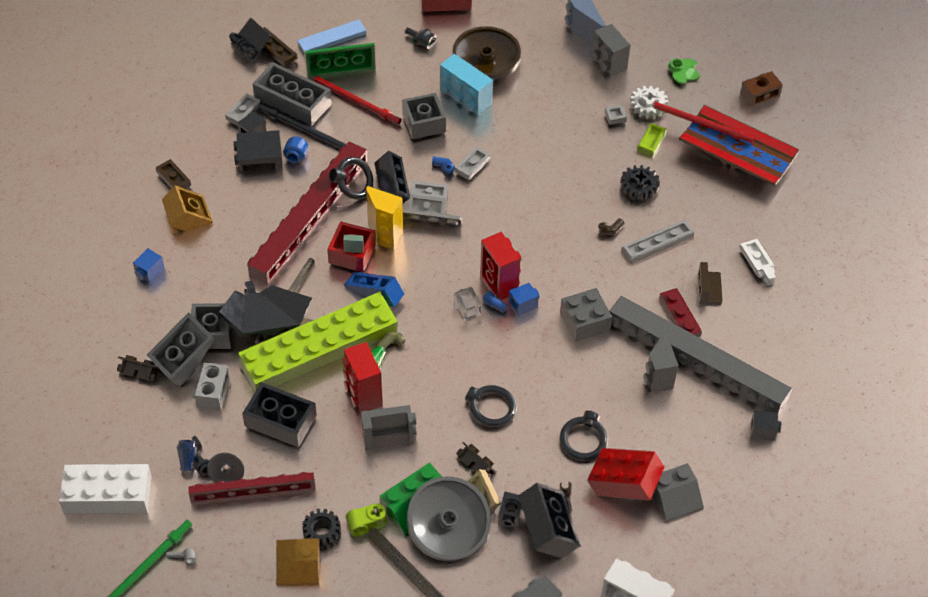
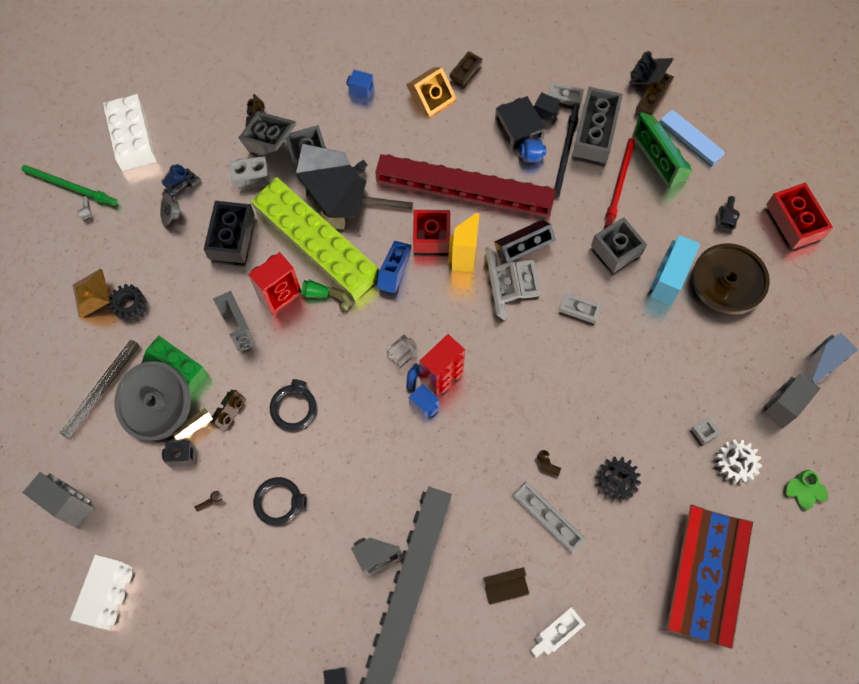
camera: 75 degrees right, 15 degrees up
dark red plate [188,472,316,504] -> none
black piece [329,157,374,200] -> none
sand green tile [344,235,364,253] -> none
lime piece [345,503,387,537] -> none
blue arm [432,156,455,174] -> none
black brick [518,483,581,558] -> none
dark grey brick [560,288,612,341] -> none
red brick [587,448,665,500] -> none
lime tile [637,123,667,156] -> none
dark grey slope [652,463,704,522] -> none
red bar [653,102,755,144] -> none
dark red plate [659,288,702,337] -> none
reddish brown brick [740,71,783,107] -> none

